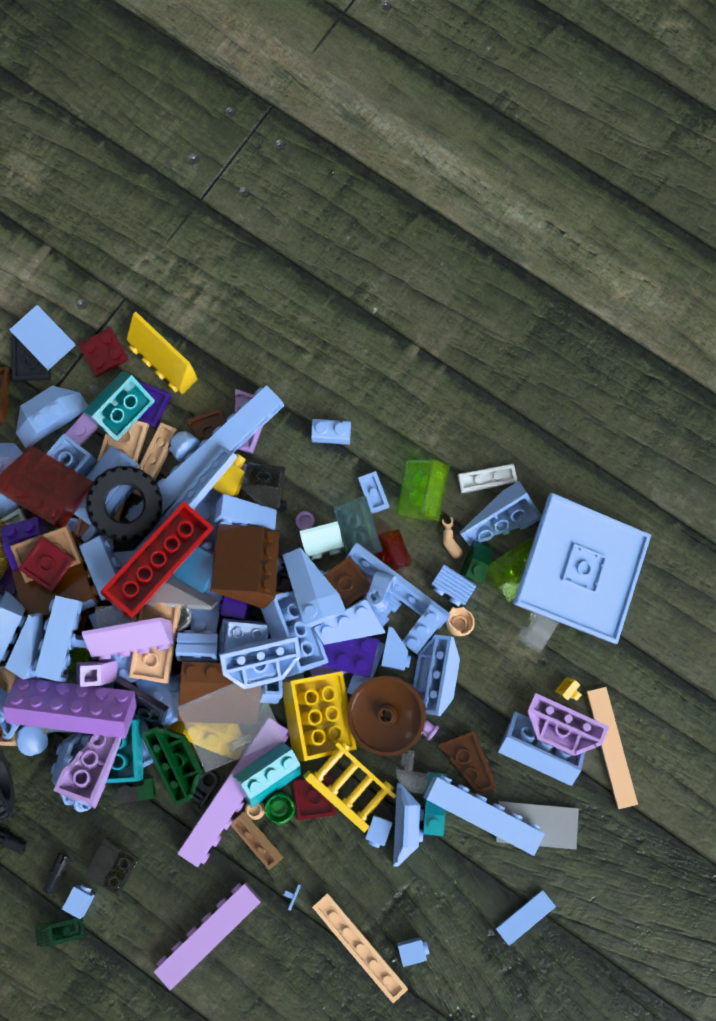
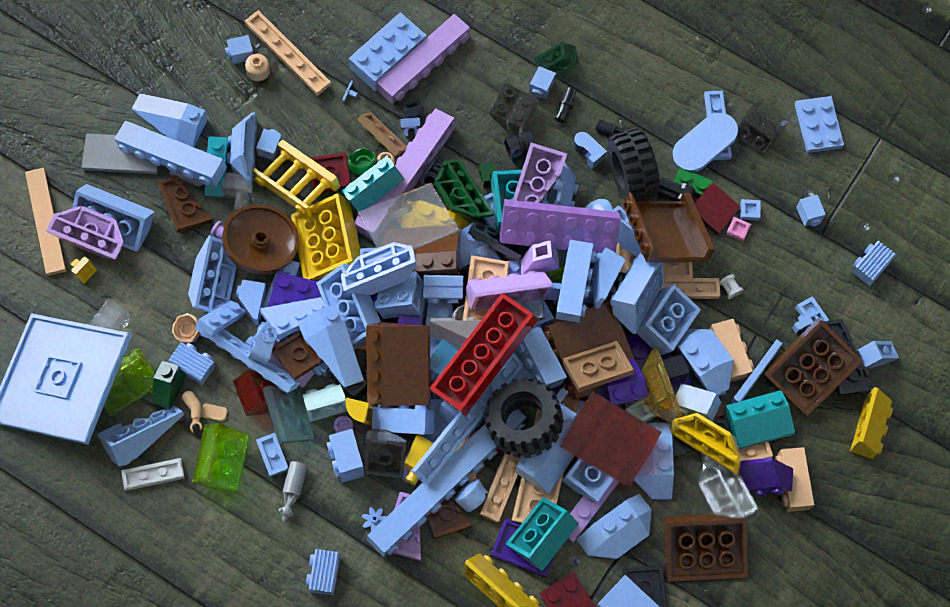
camera: 170 degrees right, 10 degrees down
dark red tile [18,536,76,592] -> none
light blue brick [311,419,351,445] -> none
light blue tile [496,890,556,946] -> none
none -> light blue wedge [132,94,207,147]
none -> light nougat piece [201,403,228,422]
none -> light nougat head [245,54,270,81]
none -> light grey wheel [279,461,308,522]
none -> light blue brick [306,549,340,596]
none -> light blue brick [327,429,364,483]
none -> yellow brick [346,398,375,426]
none -> light blue brick [349,12,426,91]
none -> light blue plant [362,507,386,531]
none -> light blue tile [400,117,420,136]
none -> black plate [401,101,424,118]
none -> black wheel [504,130,535,161]
none -> light blue leg [573,132,607,169]

